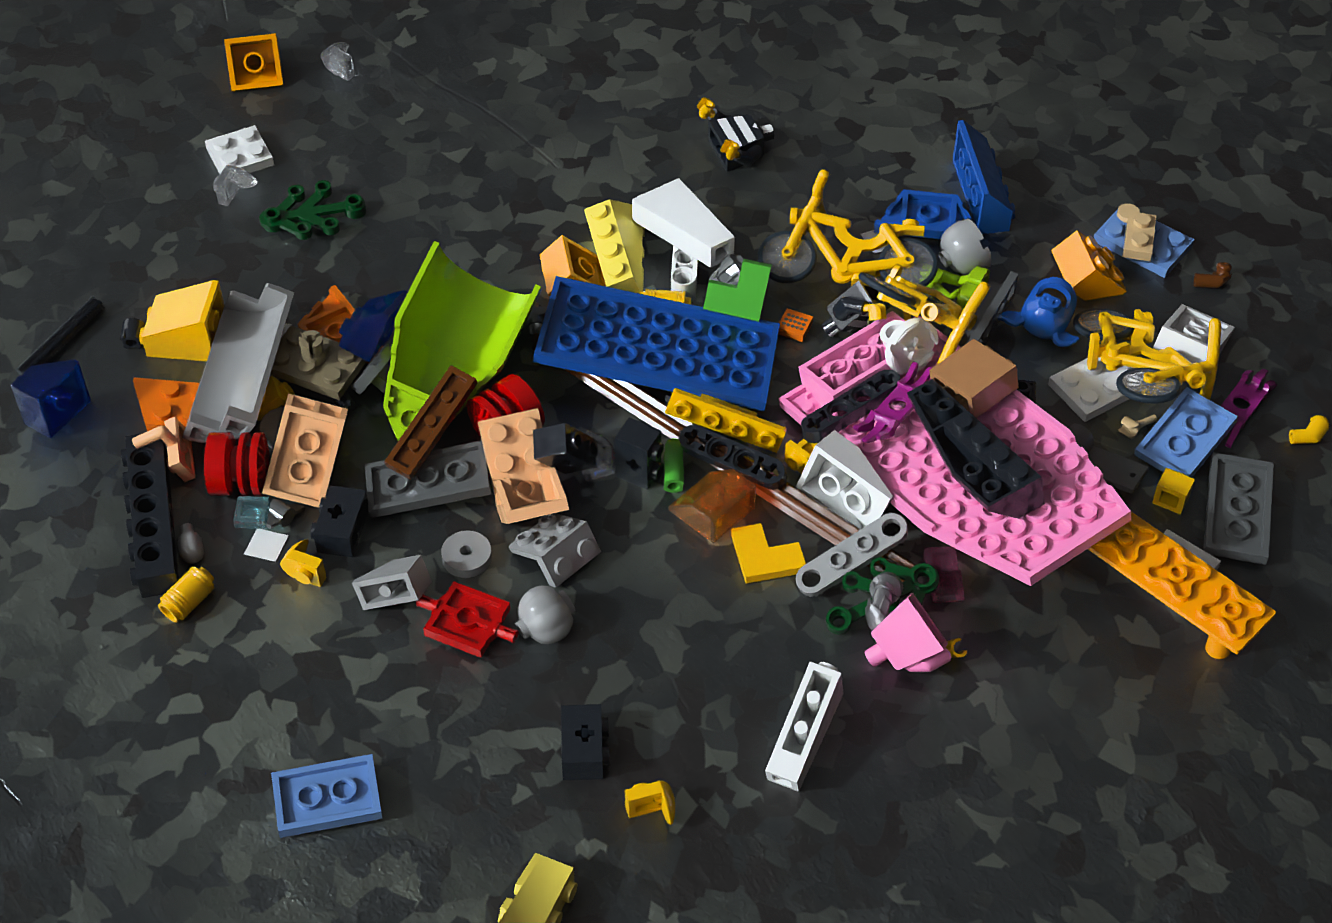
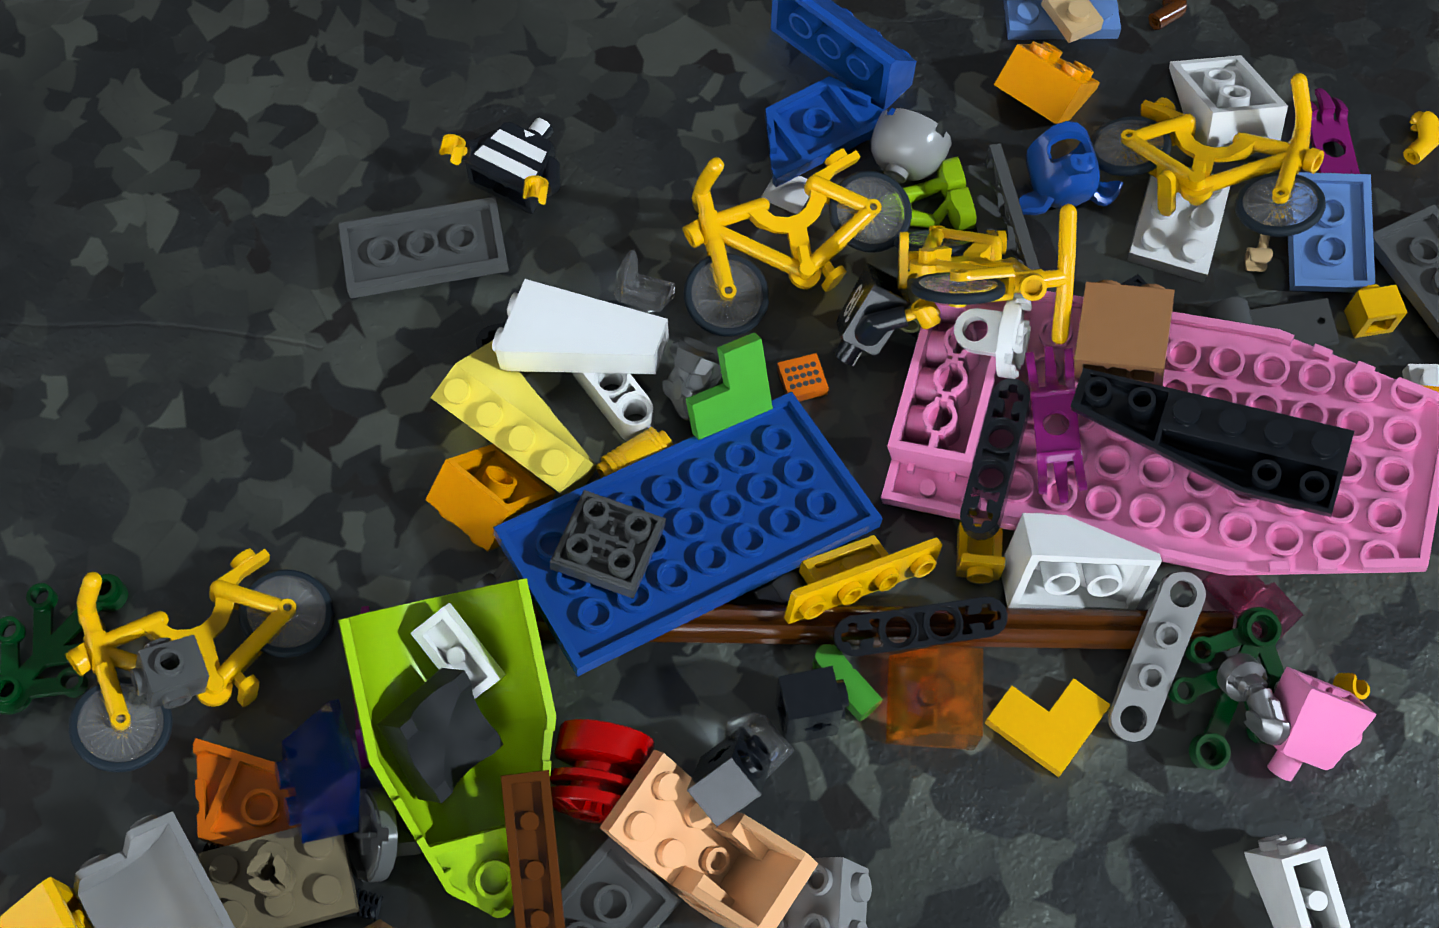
camera: 40 degrees left, 15 degrees up
none -> piece [65,548,334,772]
none -> dark grey brick [130,635,209,709]
none -> dark grey plate [338,196,509,299]
none -> black brick [377,668,503,803]
none -> white plate [410,603,506,699]
none -> dark grey tile [550,490,666,599]
none -> clear plate [614,250,675,313]

